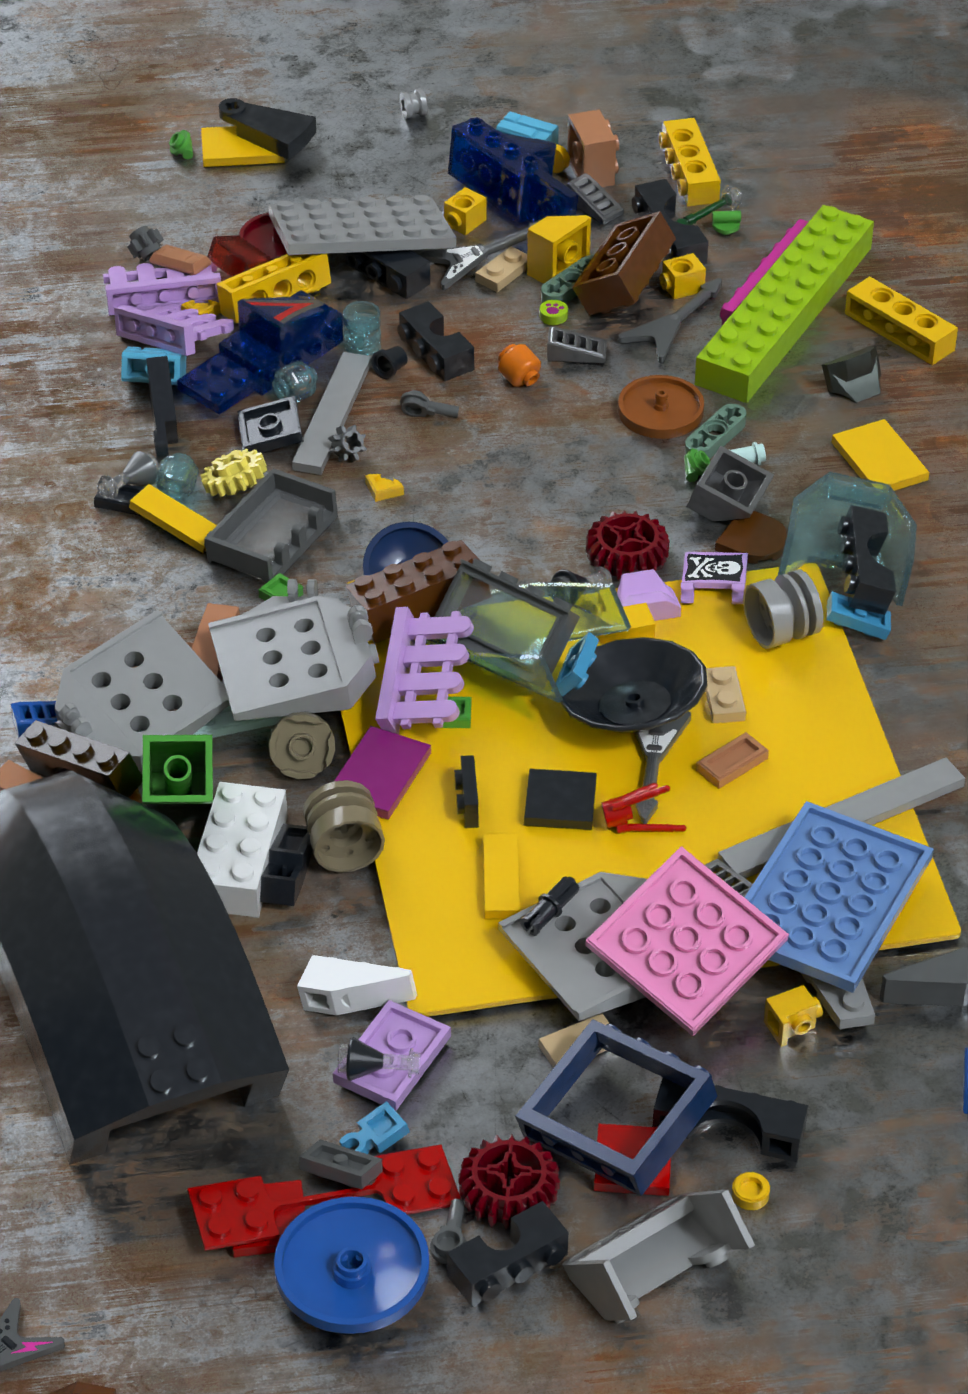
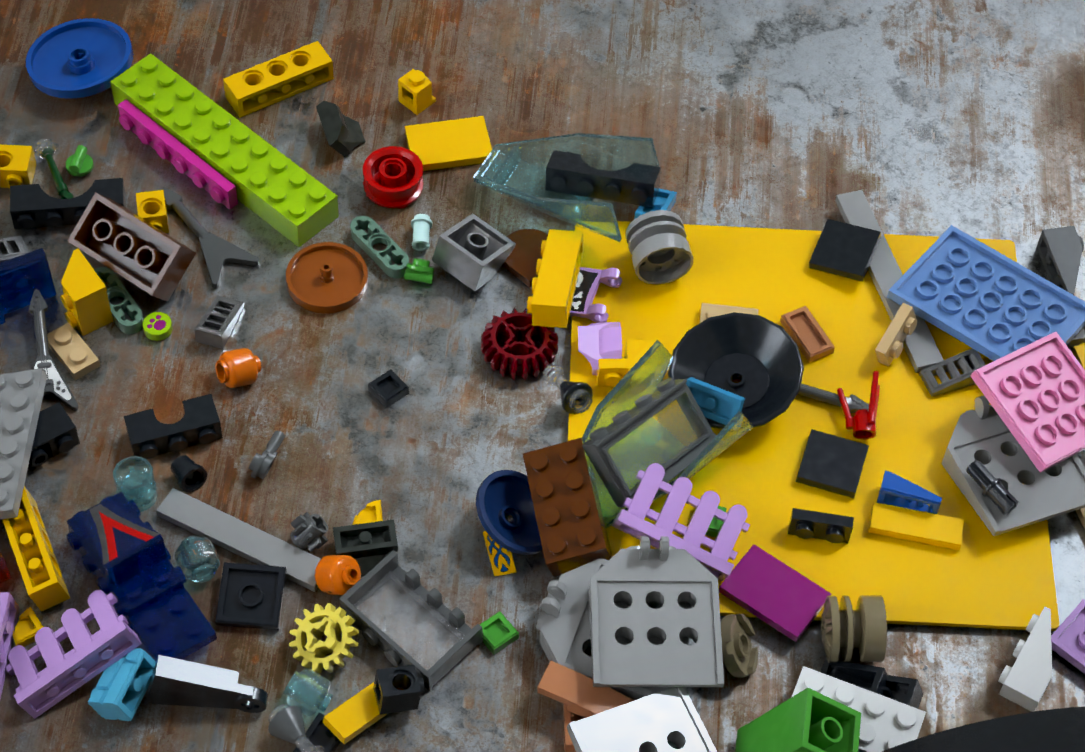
camera: 80 degrees left, 10 degrees up
none -> blue dish [26,18,134,99]
none -> orange head [315,555,361,595]
none -> pearl dark grey slope [333,520,398,577]
none -> red wheel [363,146,423,209]
none -> black tile [368,369,409,408]
none -> black brick [373,665,425,715]
none -> yellow brick [398,69,436,115]
none -> yellow brick [527,229,584,328]
none -> black tile [809,219,881,282]
none -> tan plate [875,303,917,366]
none -> blue slope [877,470,942,514]

